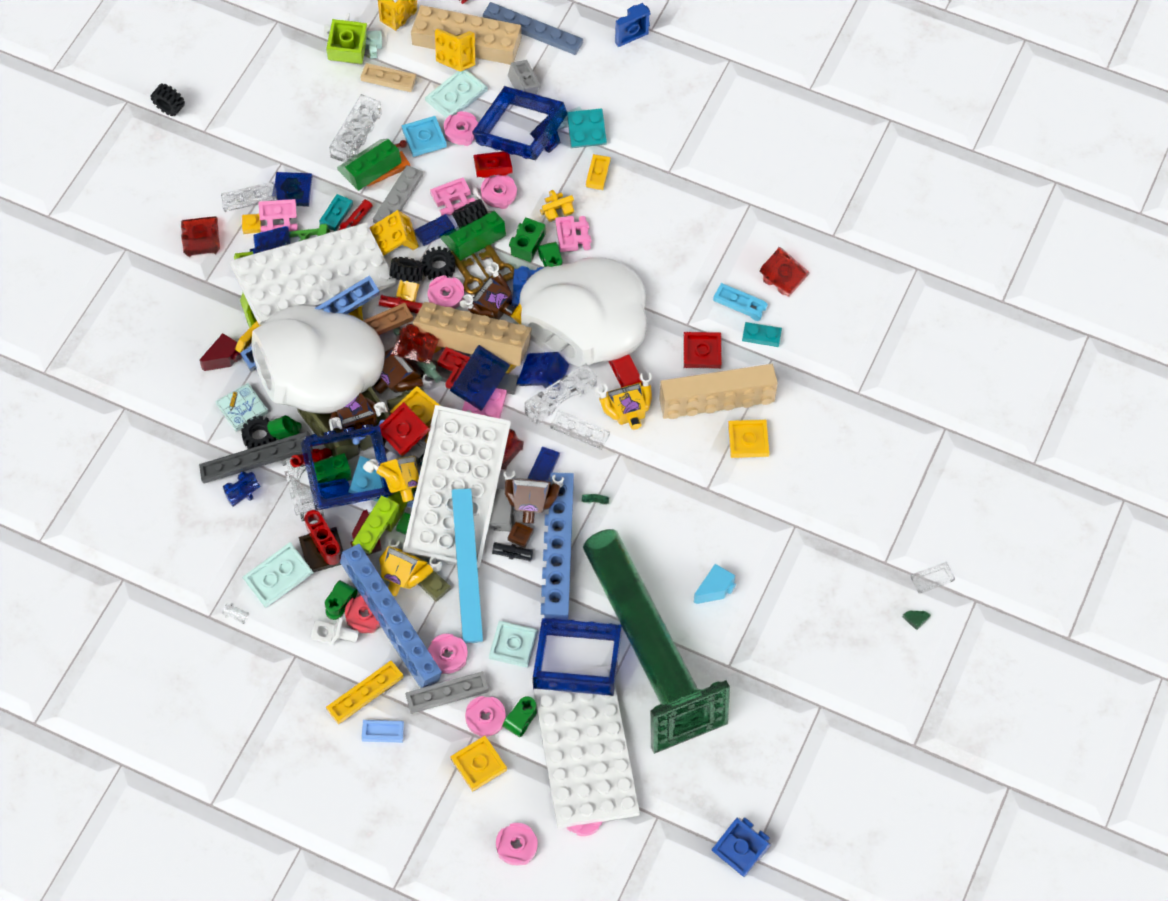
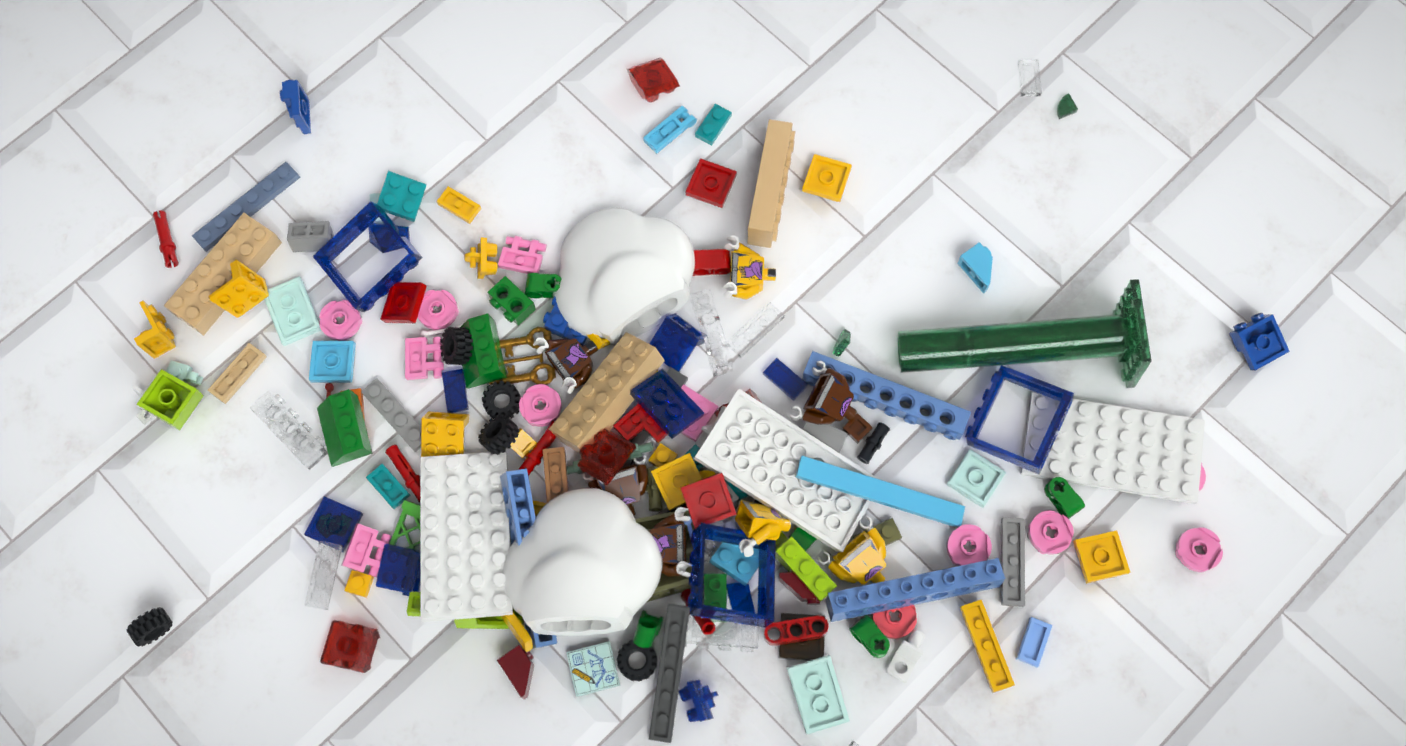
camera: 65 degrees left, 10 degrees up
none -> yellow plate [648,443,678,467]
none -> clear pin [699,540,717,563]

